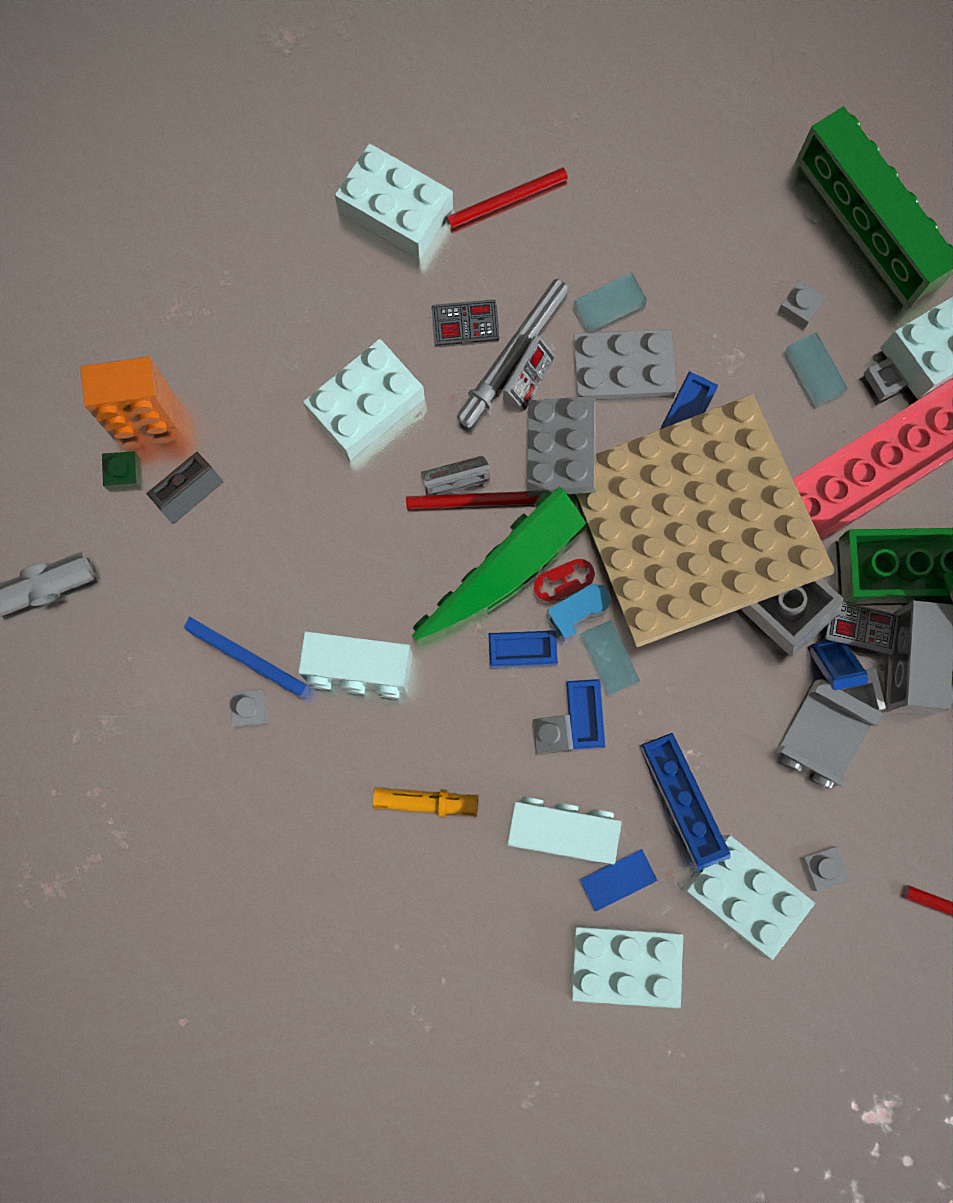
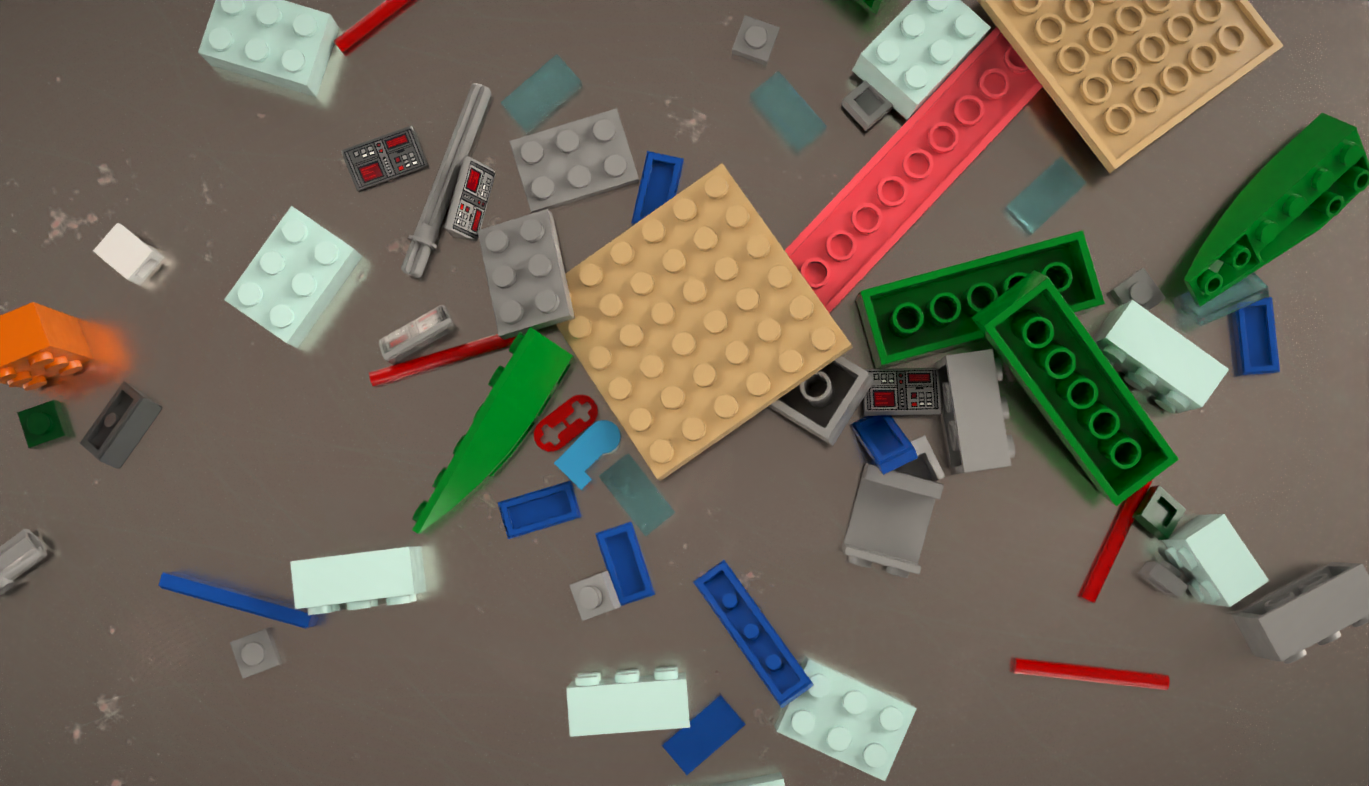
camera: 15 degrees left, 5 degrees up
light orange pin [373,787,479,817] -> none
light grey plate [802,846,850,891] -> none
none -> white panel [93,223,164,285]

